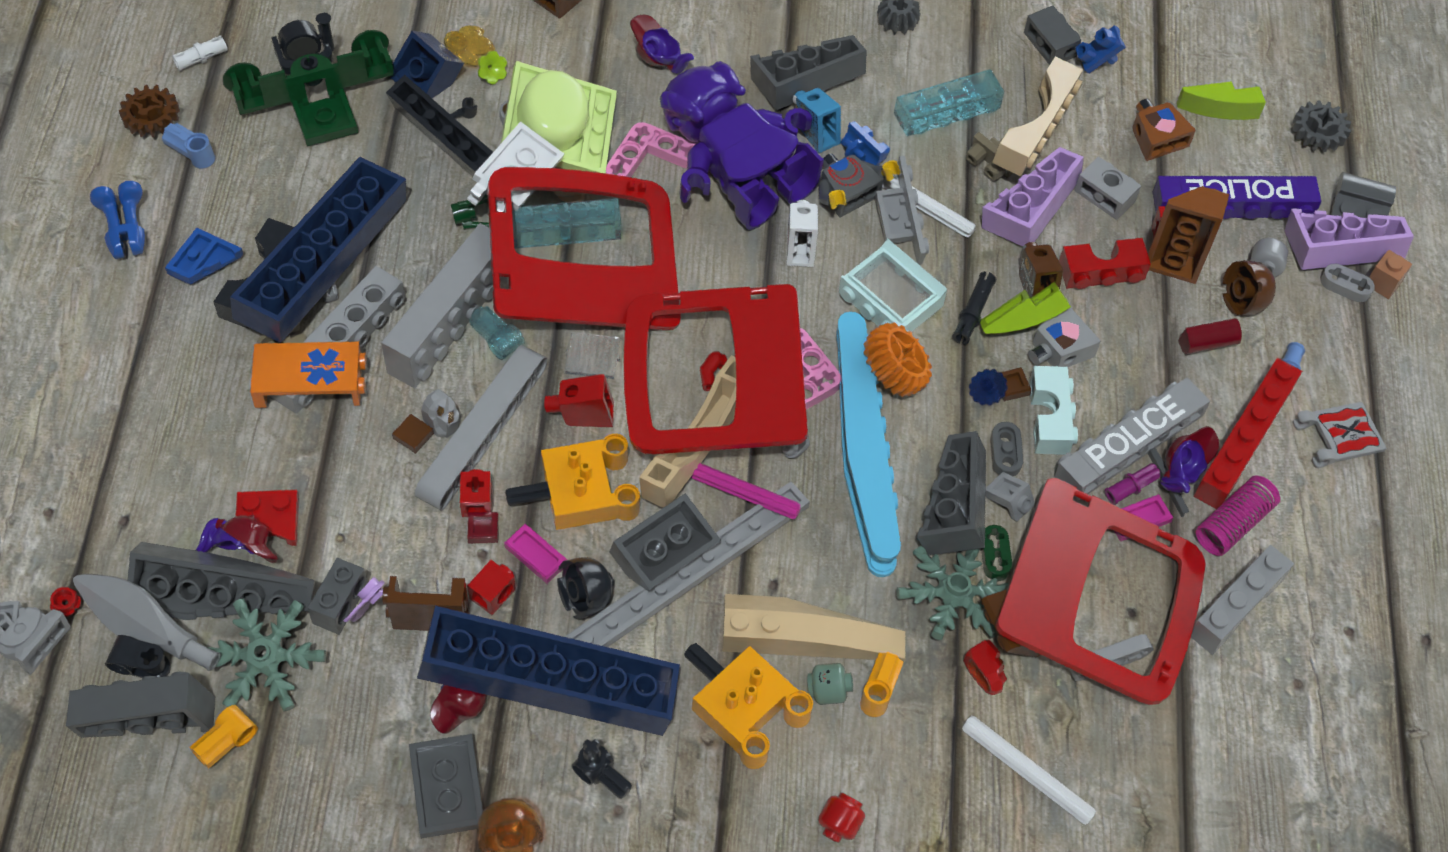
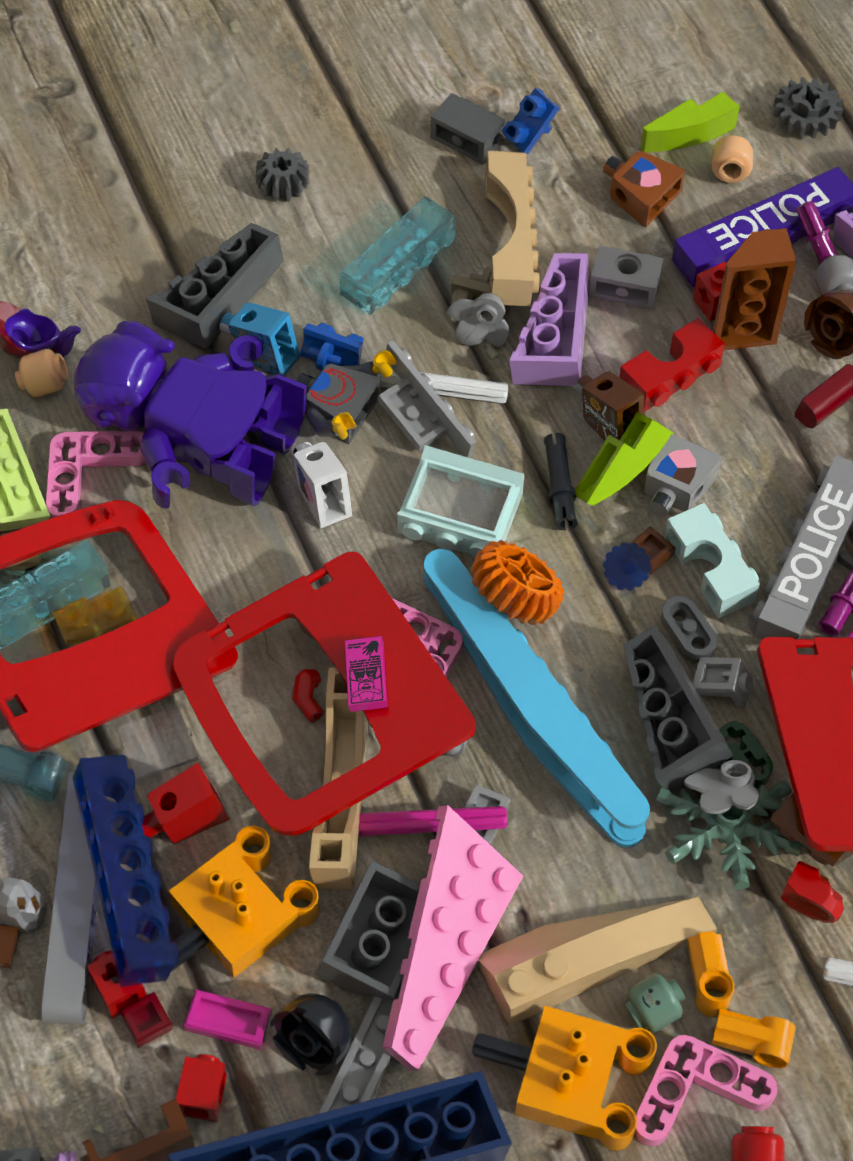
camera: 25 degrees left, 0 degrees up
none -> light nougat head [15,349,69,398]
none -> clear yellow slope [53,586,138,645]
none -> clear blue brick [72,755,178,987]
none -> dark pink tile [345,636,388,712]
none -> bright pink wing [382,805,523,1071]
none -> light grey plate [446,293,509,347]
none -> bright pink beam [634,1035,778,1146]
none -> light grey plate [684,760,759,814]
none -> light nougat head [711,135,753,183]
none -> light orange piece [711,1009,796,1068]
none -> magenta axle [796,201,837,265]

